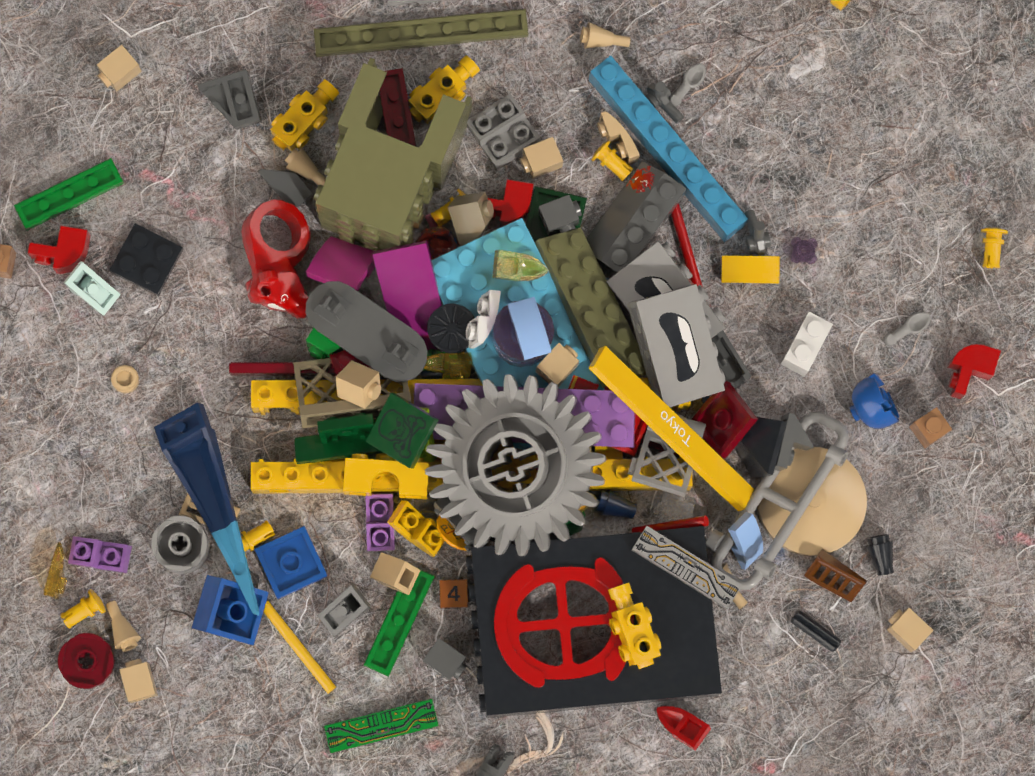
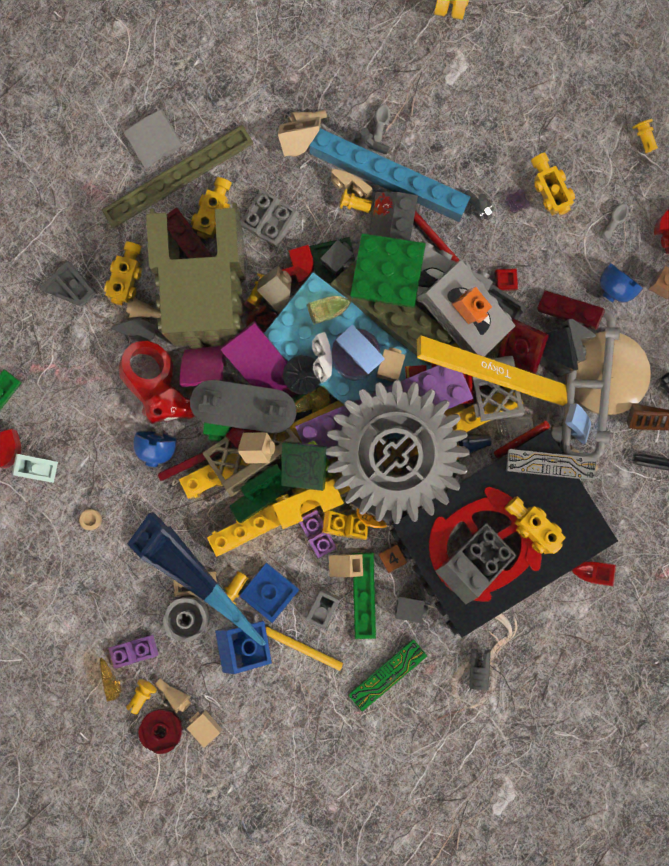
camera: 15 degrees left, 5 degrees up
black plate [109,223,184,297] -> none
tan brick [520,137,563,179] -> none
yellow slope [721,256,780,284] -> none
white brick [781,312,833,377] -> none
none -> blue cylinder [133,431,177,467]
none -> tan slope [278,117,321,157]
none -> green plate [350,233,426,308]
none -> dark grey slope [435,523,517,604]
none -> orange brick [452,287,492,324]
none -> red tile [495,268,518,291]
none -> yellow brick [531,153,575,216]
none -> dark red plate [537,290,605,330]

